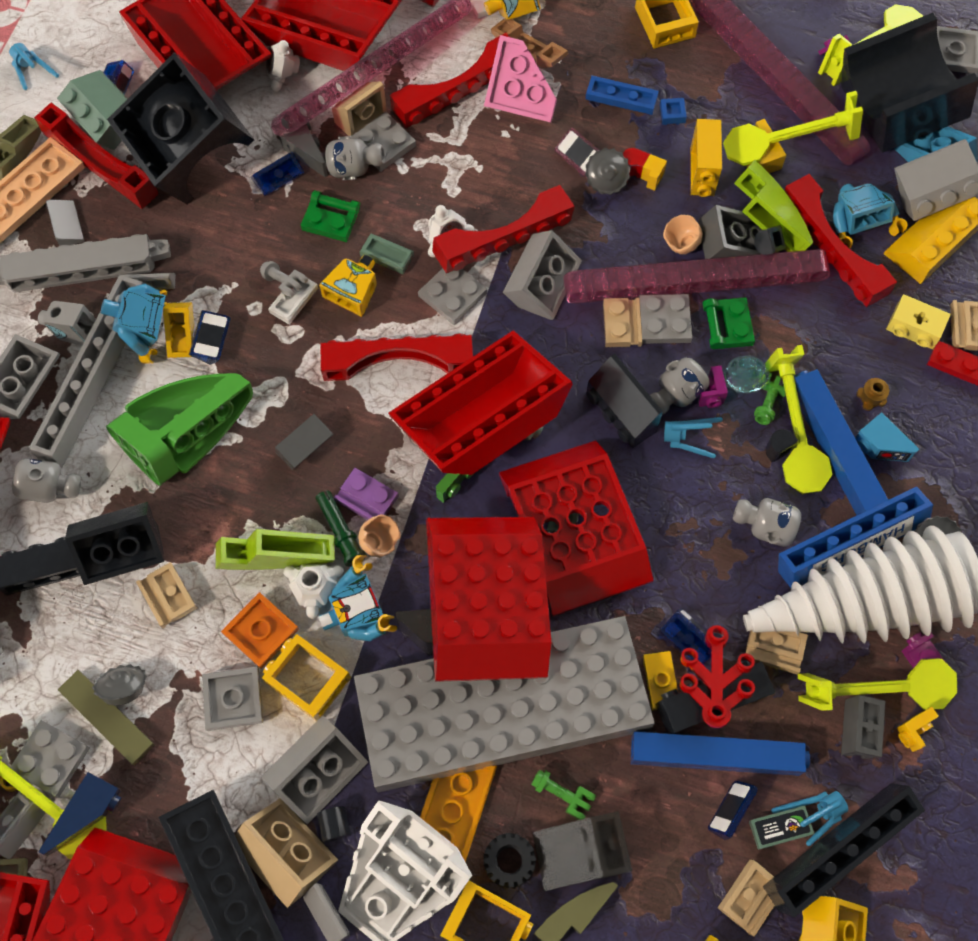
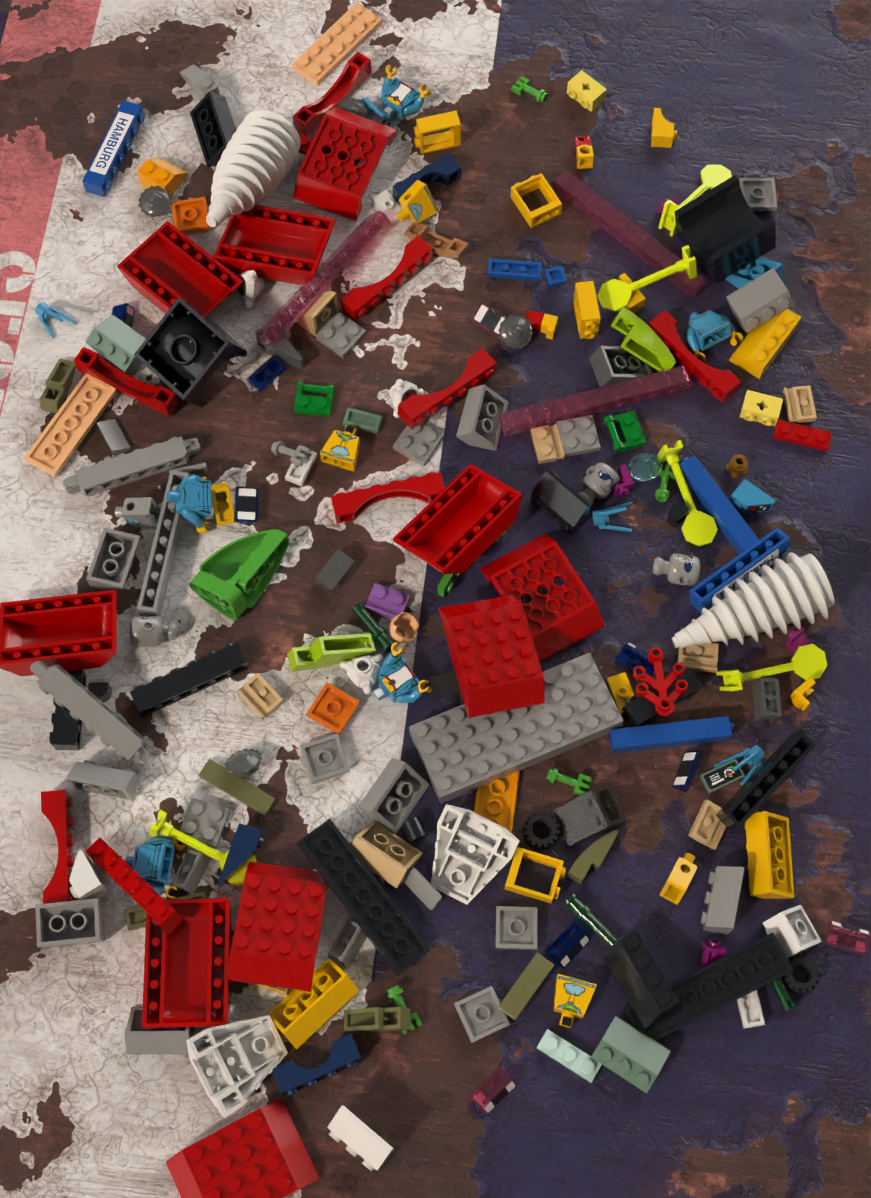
camera: 10 degrees left, 0 degrees up
black slope [65,502,164,585] -> none
yellow window [262,634,351,722] -> none
light grey piece [325,135,386,180] -> none
bright pink plate [484,35,557,123] -> none
light nougat hair [663,214,703,254] -> none
black brick [754,225,786,255] -> none

